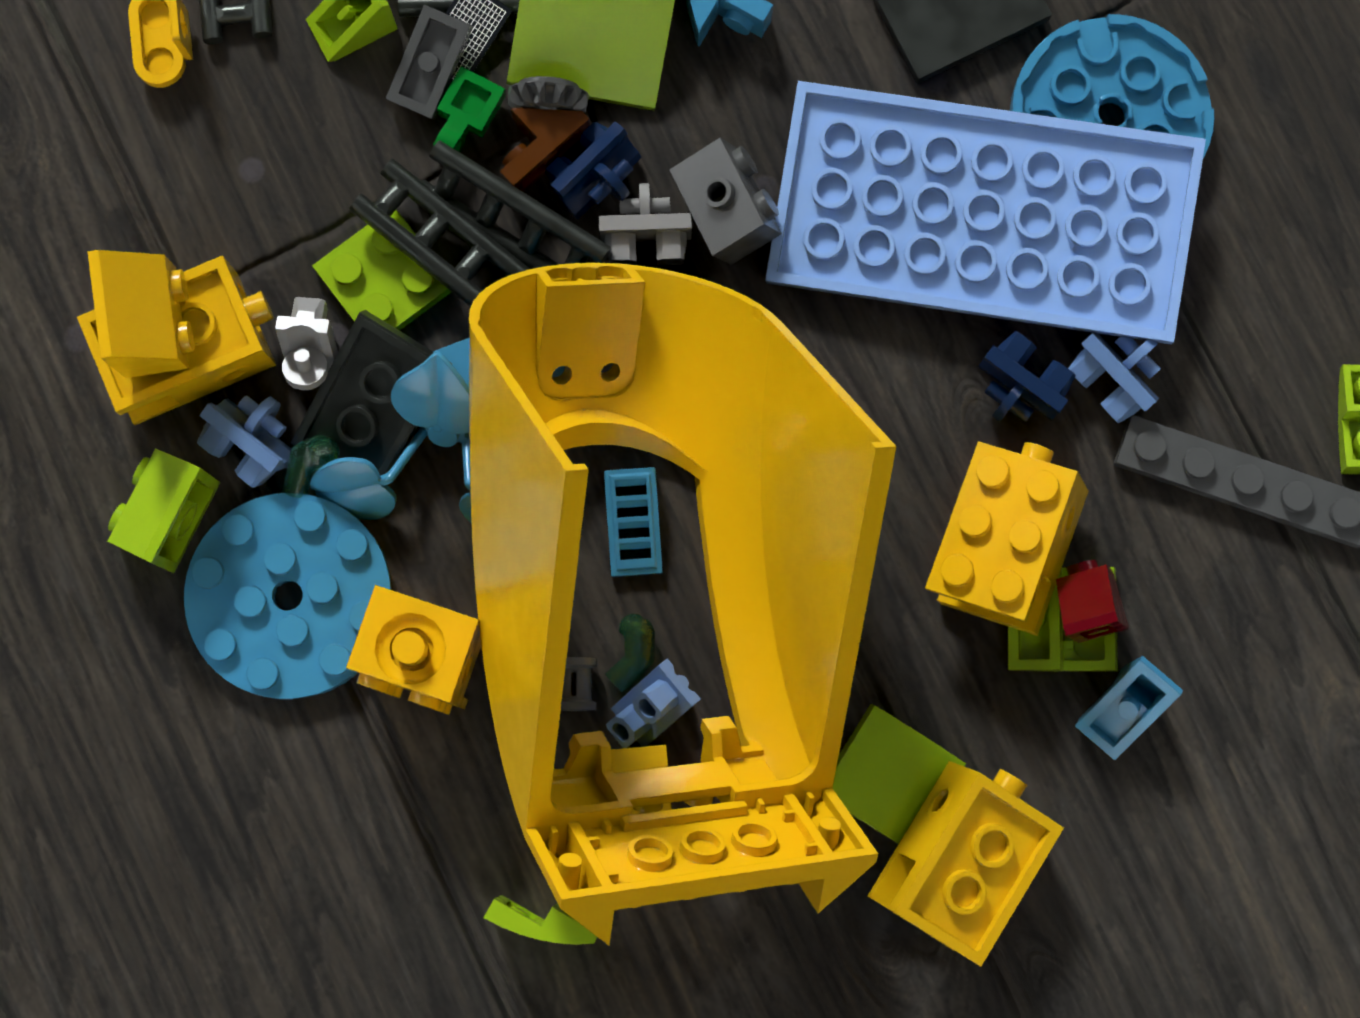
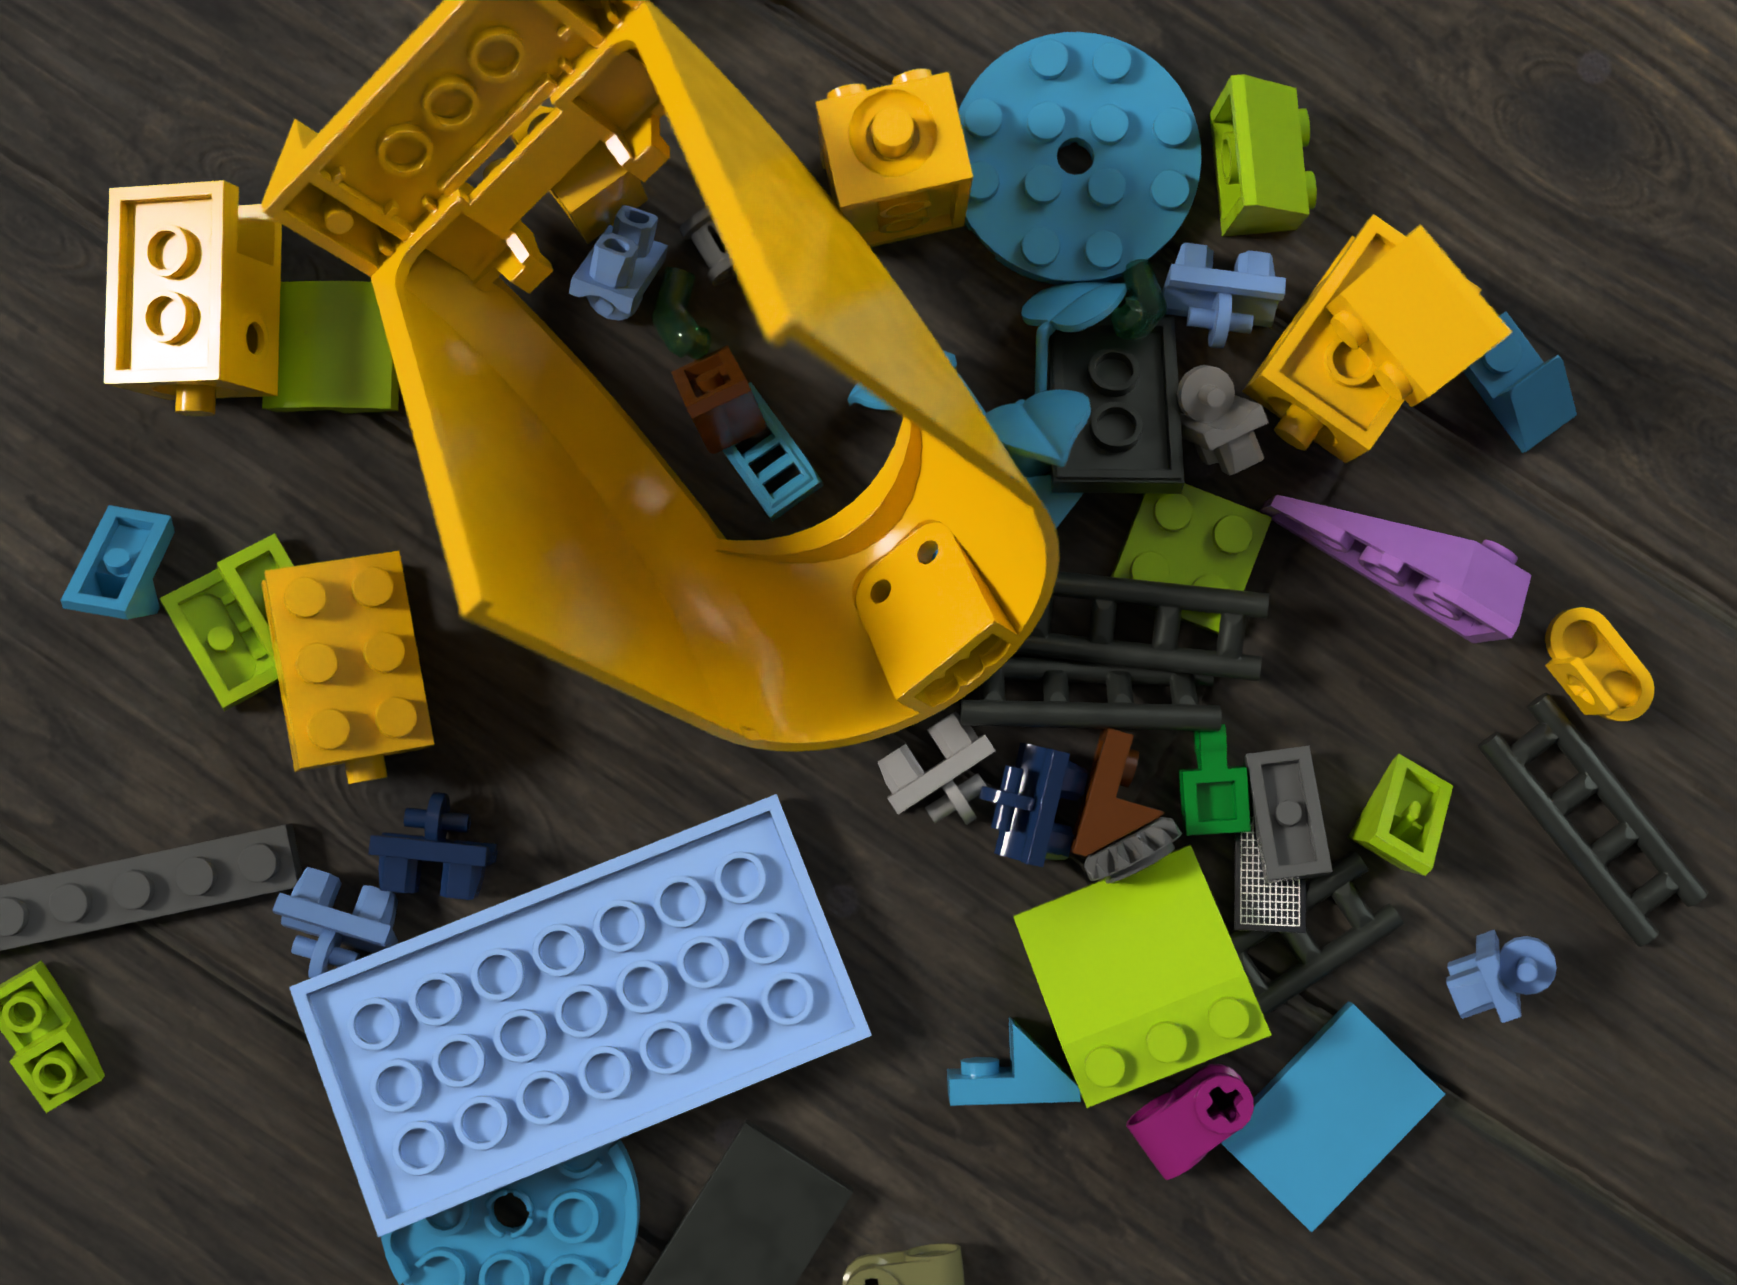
camera: 150 degrees right, 5 degrees up
dark grey brick [670,138,782,265] -> none
dark red slope [1056,560,1129,643] -> none
none -> reddish brown slope [671,345,766,454]
none -> medium lavender wedge [1259,495,1531,643]
none -> dark azure slope [1463,311,1577,453]

